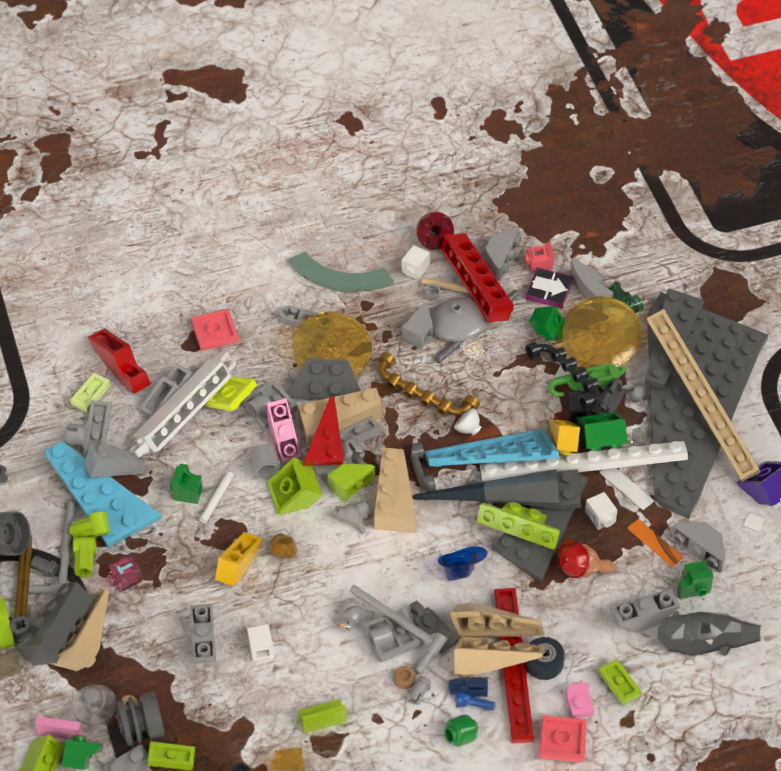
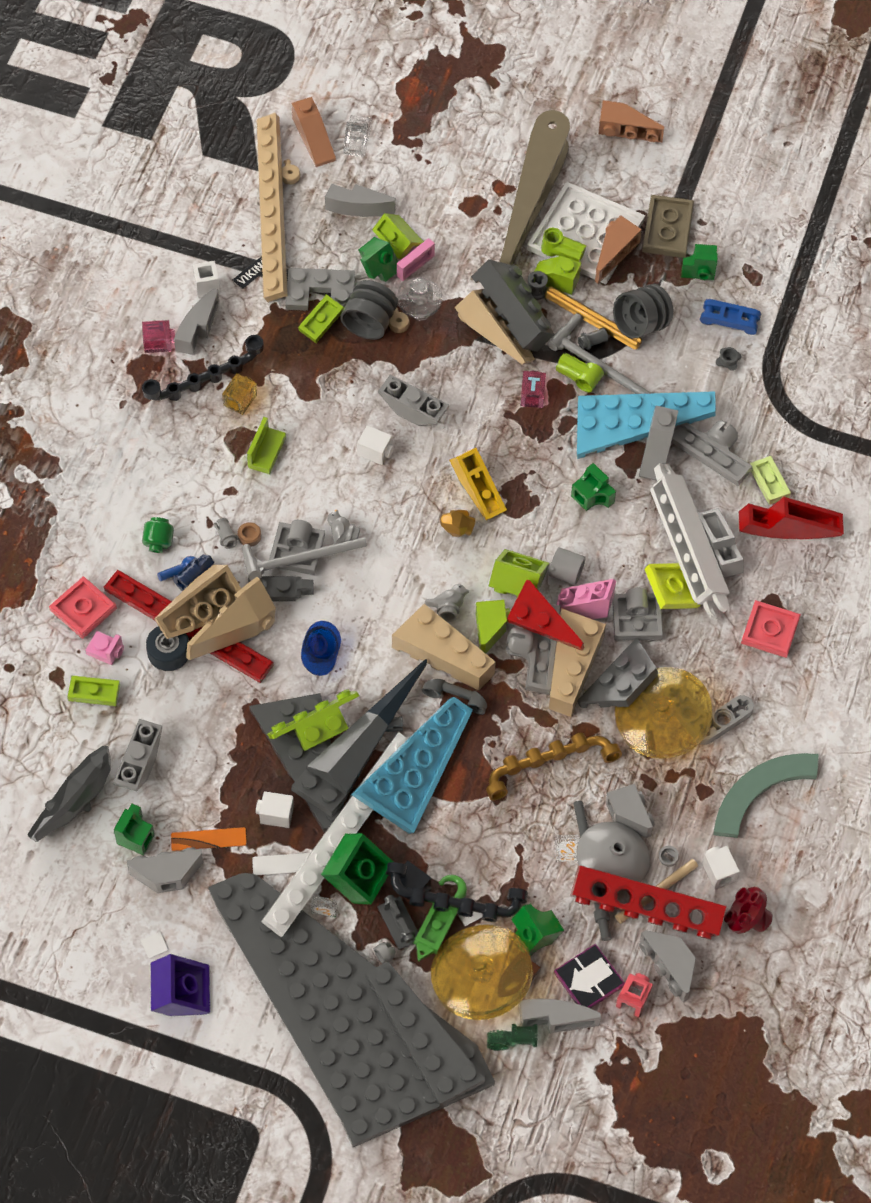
camera: 125 degrees right, 10 degrees up
lime piece [69,511,110,537] -> none
white bar [199,472,234,524] -> none
white brick [454,408,481,436] -> none
yellow slope [549,419,580,455] -> none
red piece [558,541,618,579] -> none
tan plate [646,309,760,482] -> none

